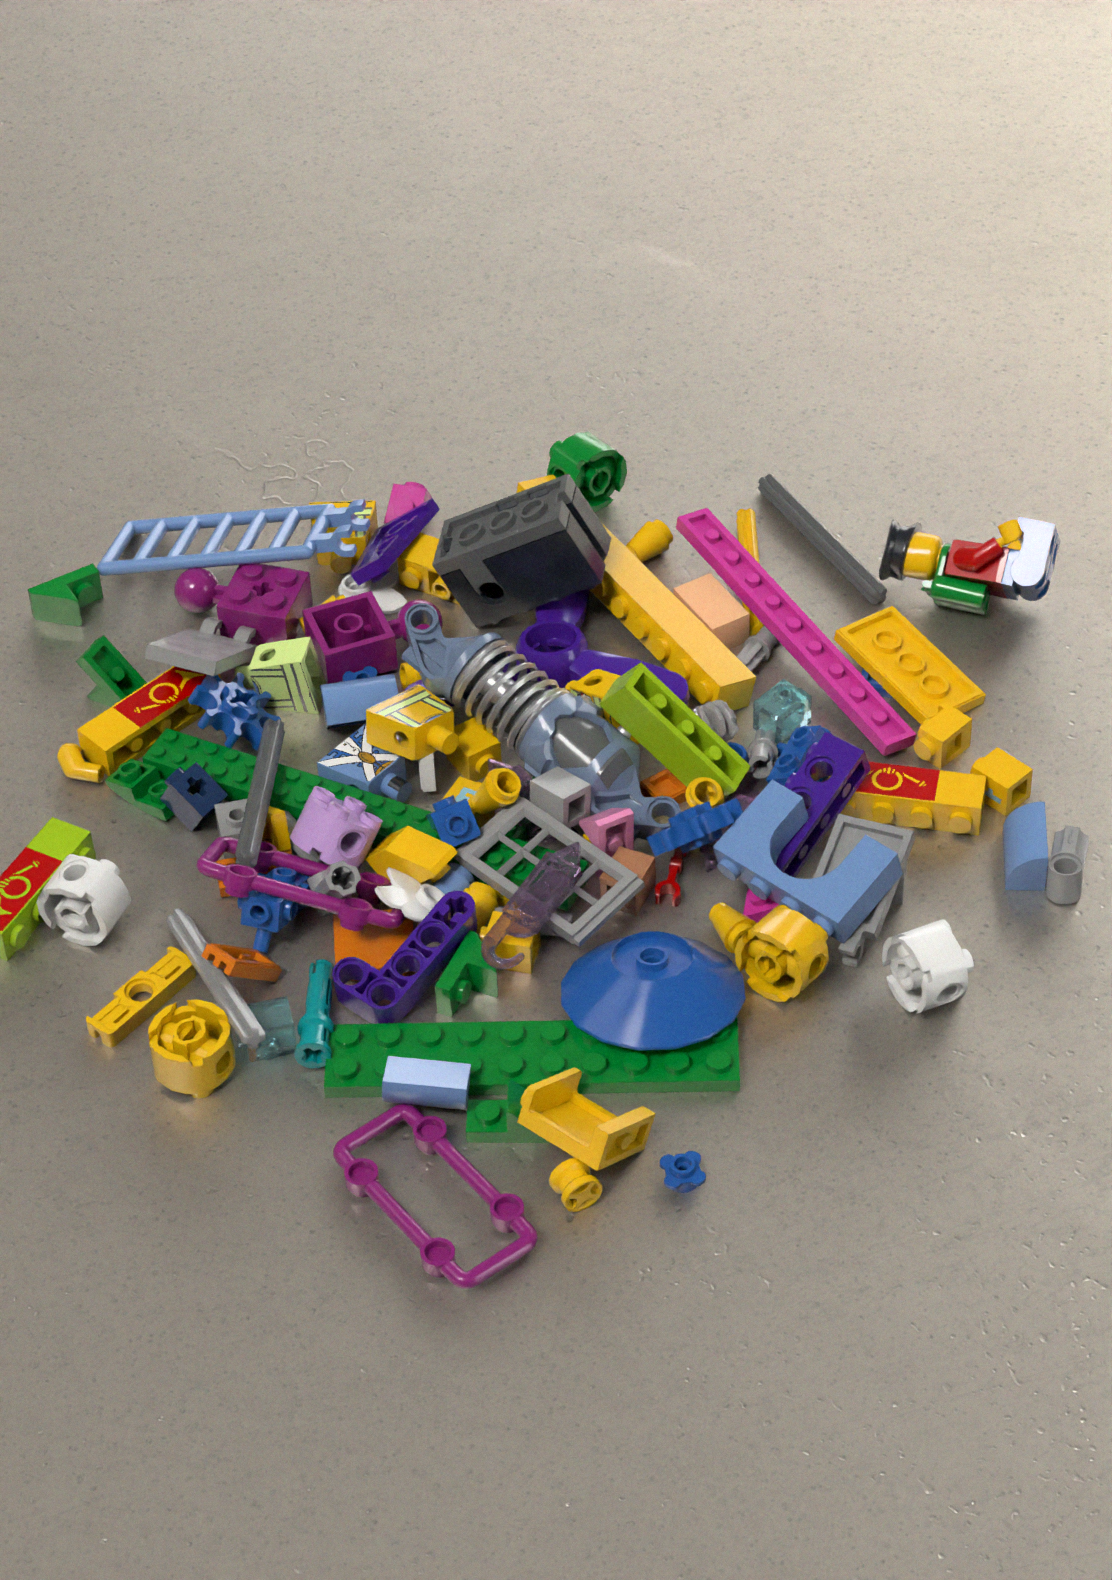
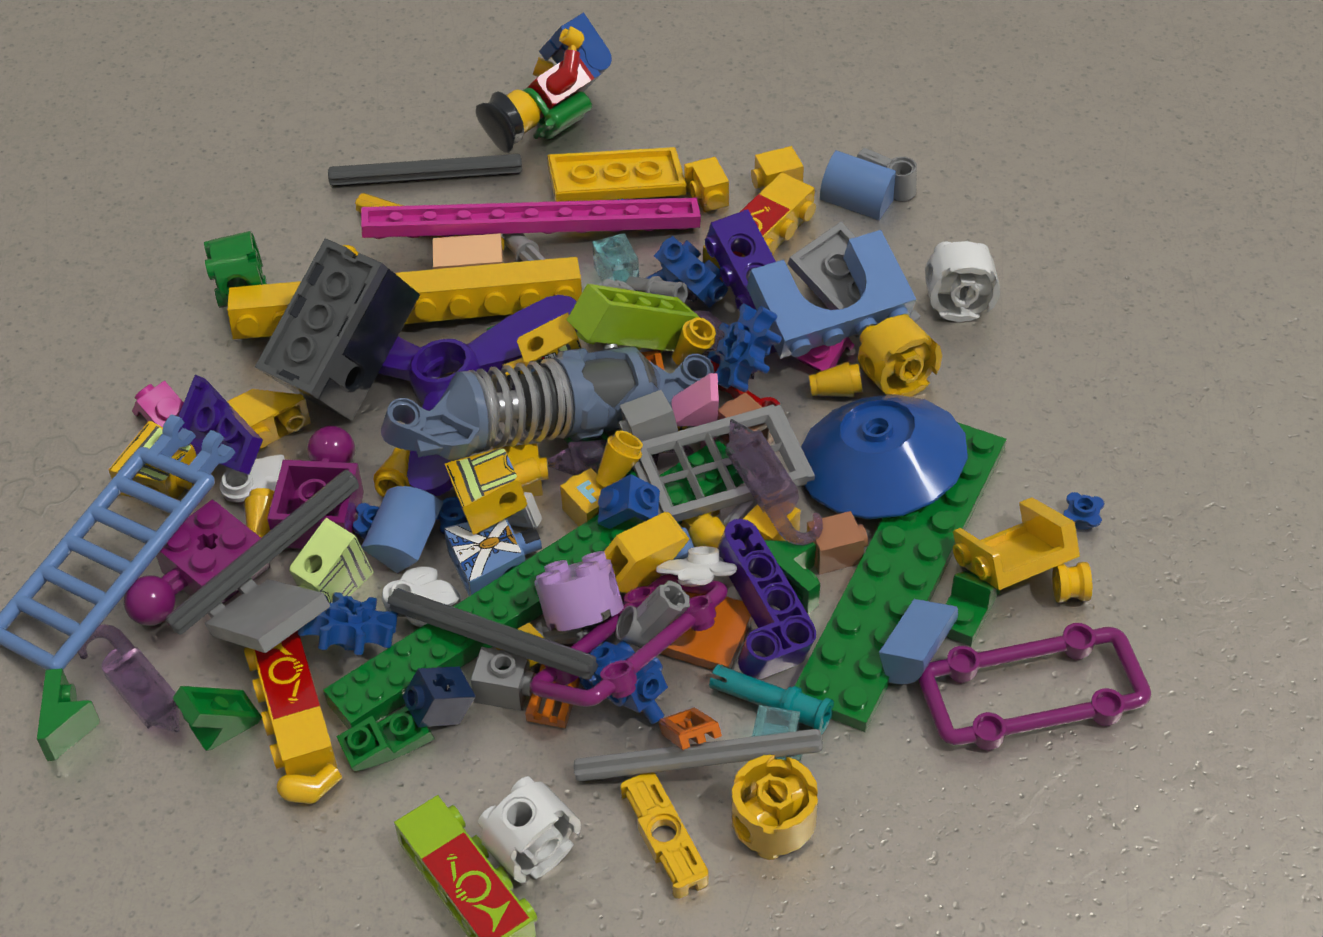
camera: 65 degrees left, 5 degrees up
none -> clear purple plate [78,624,180,733]
none -> dark grey axle [166,470,359,634]
none -> white plate [382,566,461,627]
none -> nougat brick [806,511,868,575]

